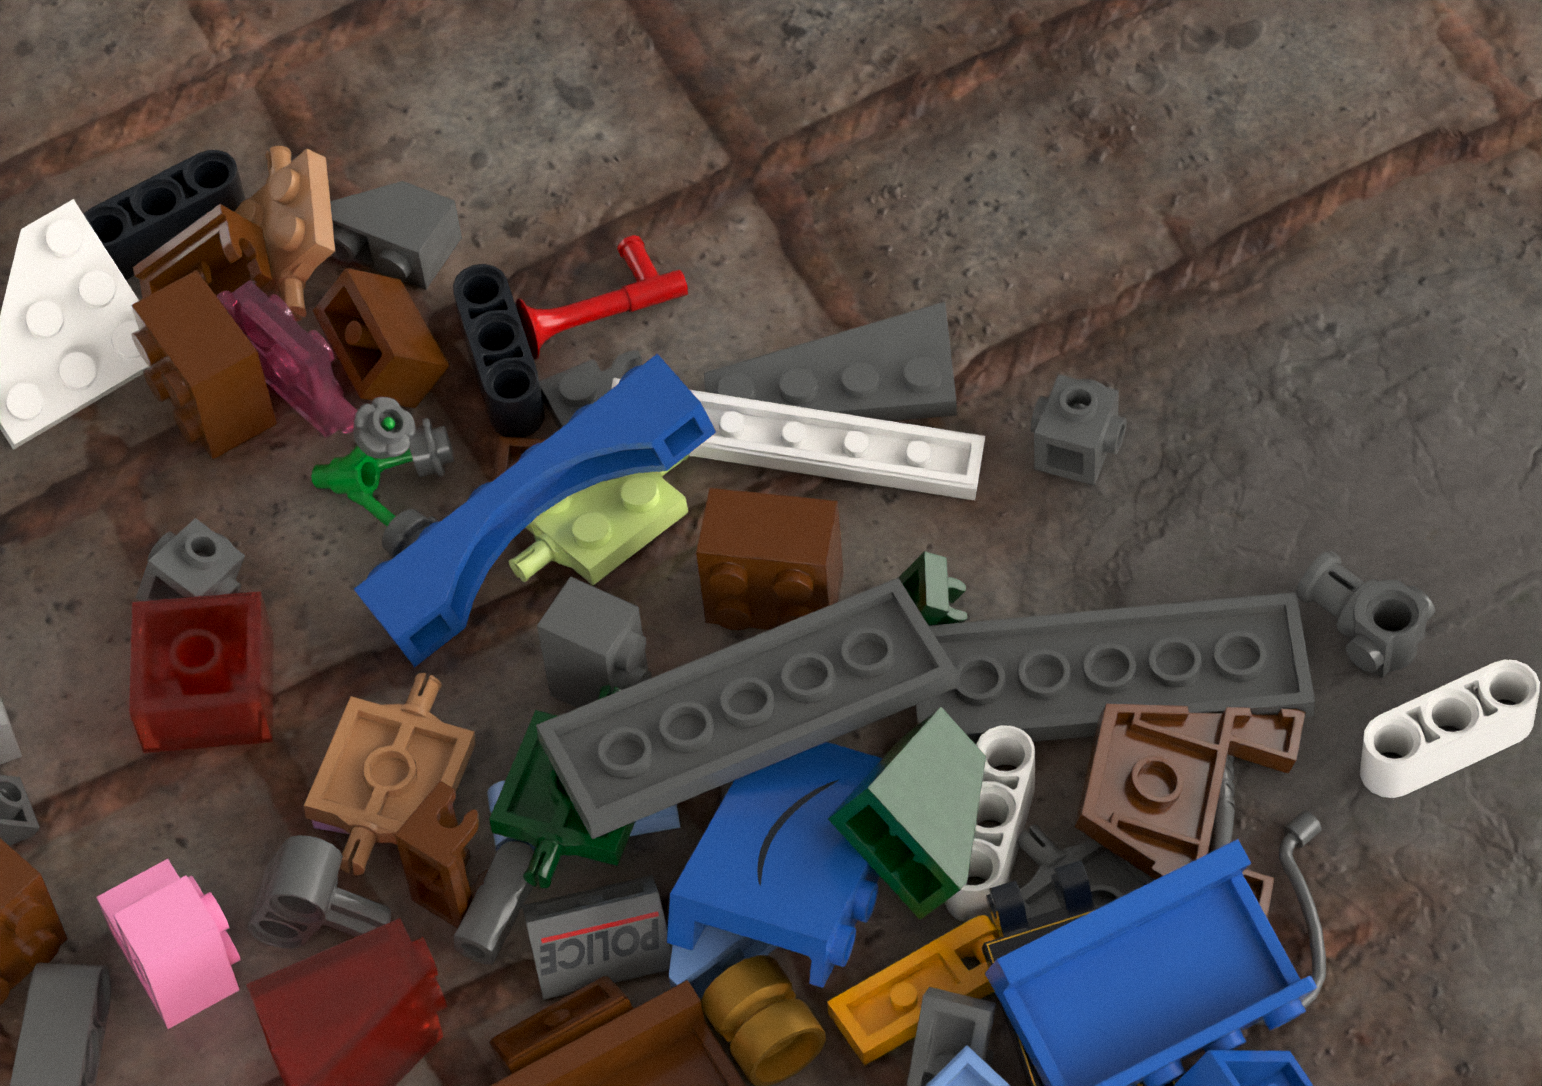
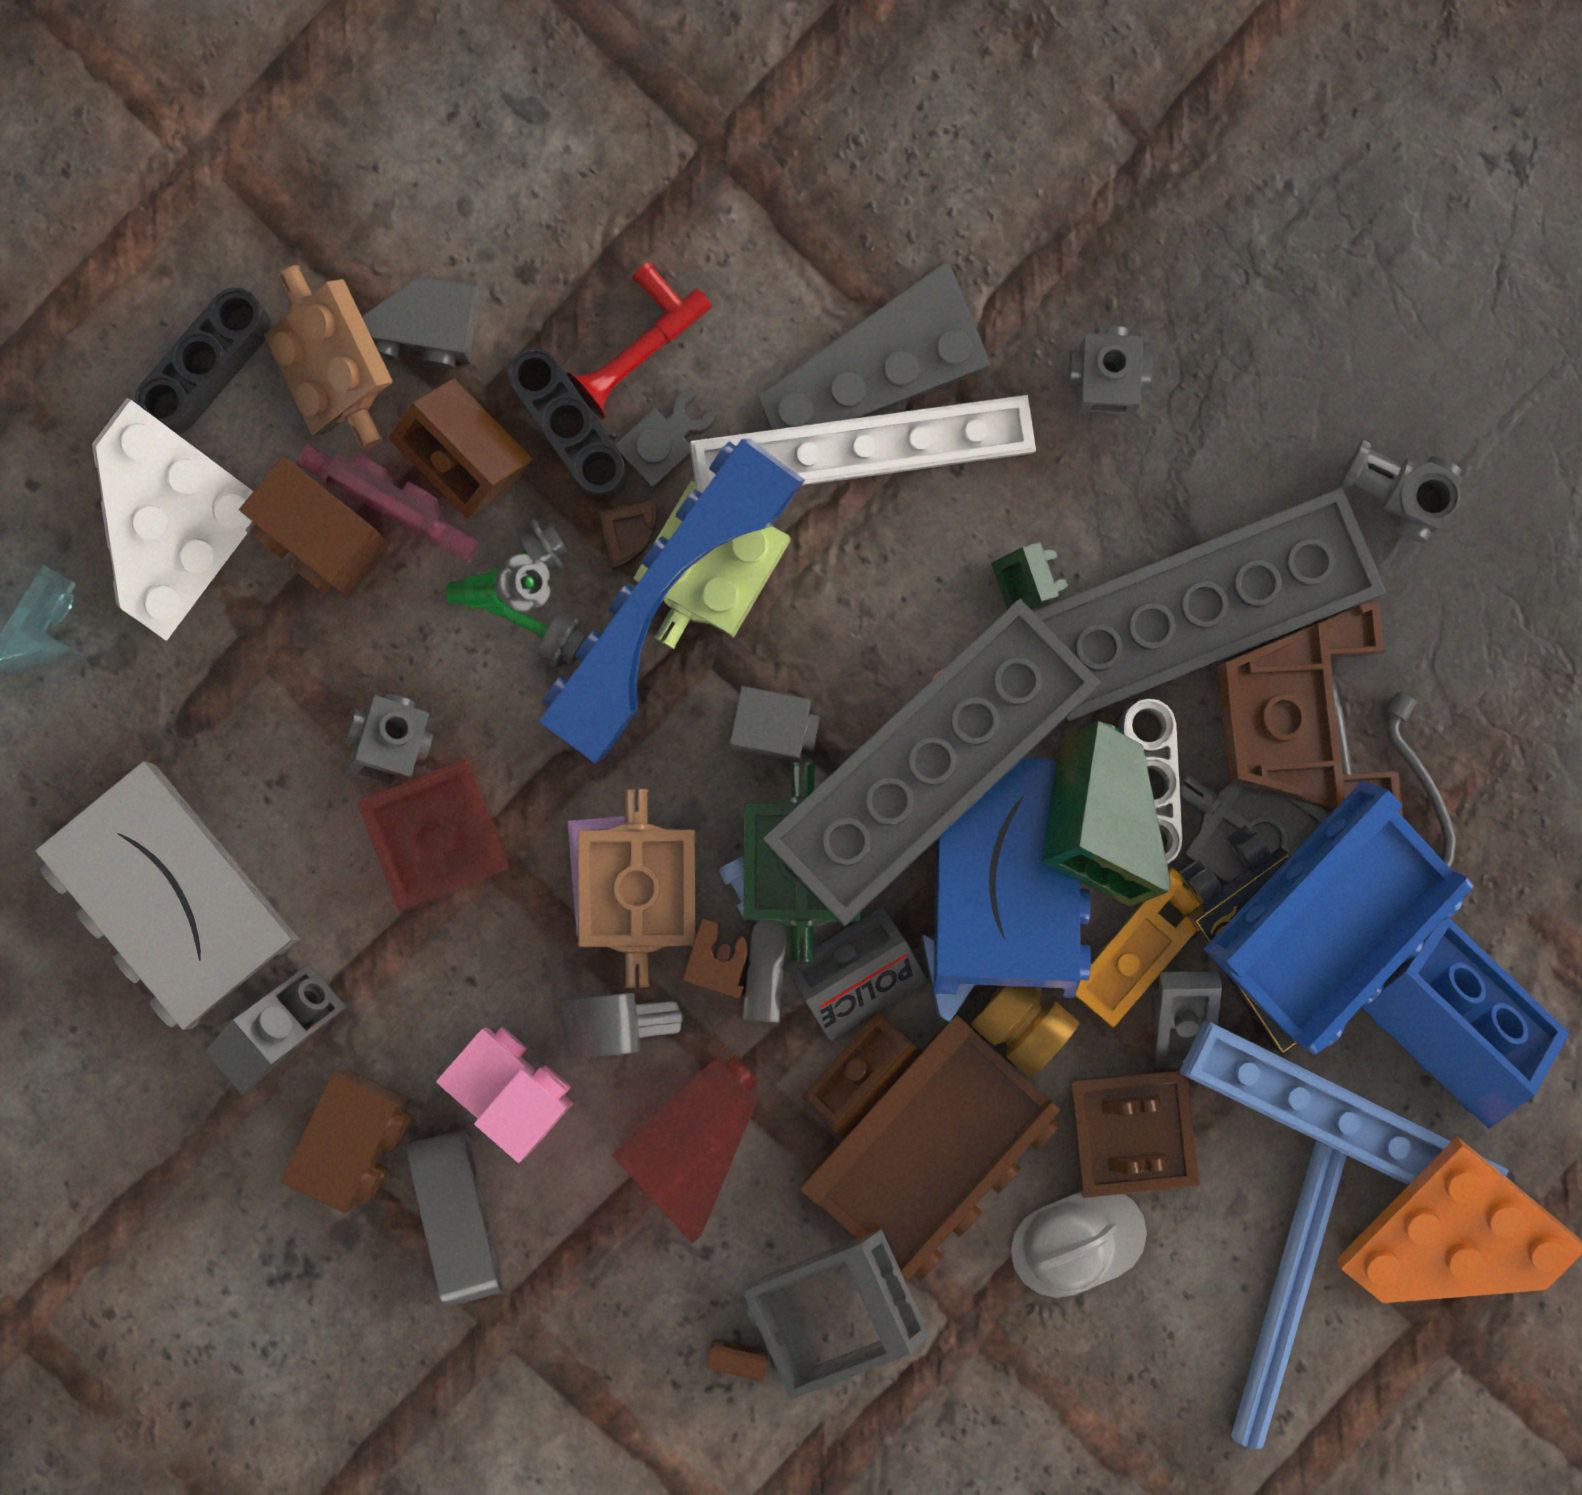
camera: 25 degrees left, 30 degrees up
reddish brown hinge [133,204,272,311] -> none
reddish brown brick [696,488,844,630] -> none
white beam [1360,659,1540,798] -> none

